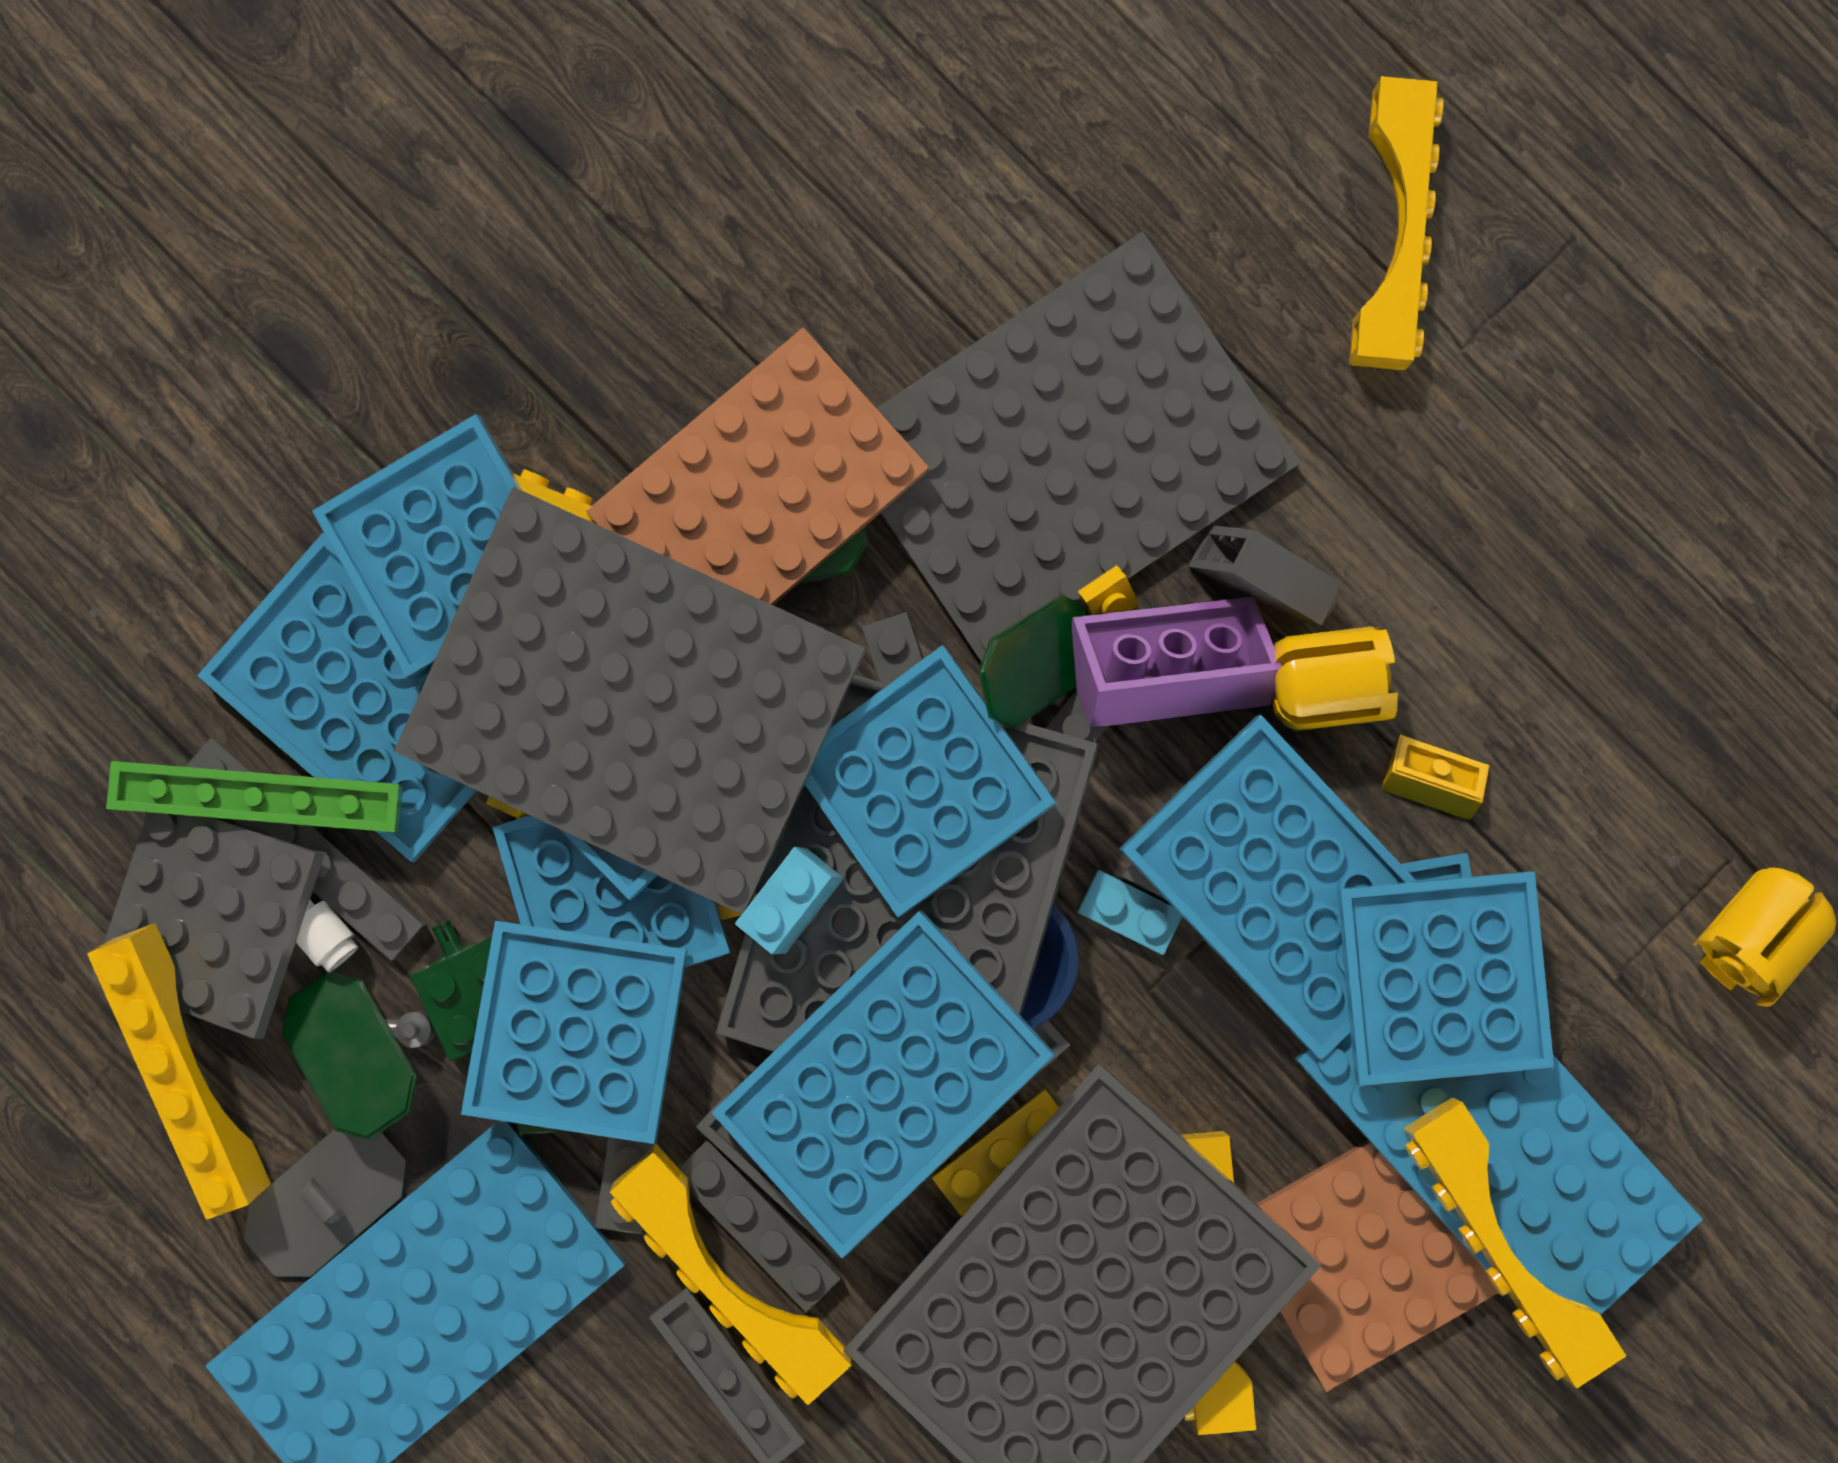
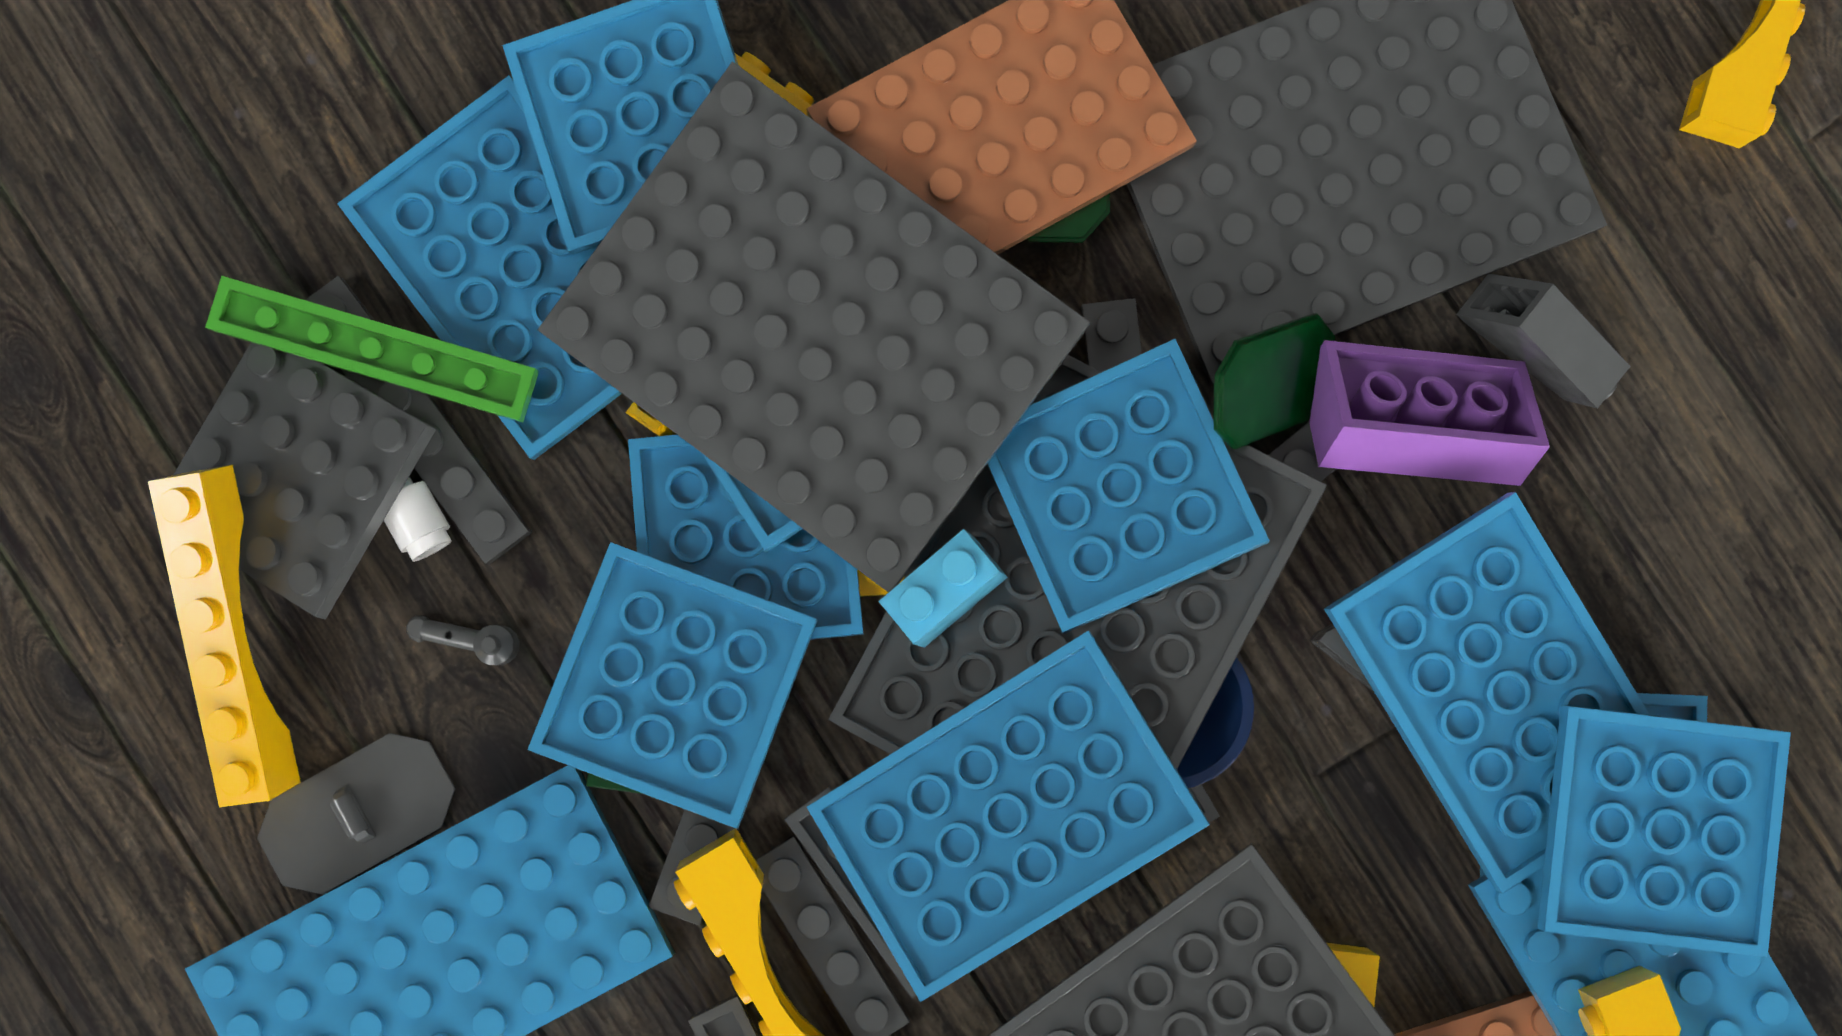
camera: 10 degrees right, 0 degrees up
dark green shield [281,971,417,1140] -> none
dark green plate [410,920,492,1062] -> none
yellow plate [932,1088,1059,1216] -> none
yellow plate [1077,565,1139,616] -> none
medium azure plate [1077,870,1182,955] -> none
yellow cylinder [1273,626,1398,731] -> none
yellow slope [1382,735,1489,819] -> none

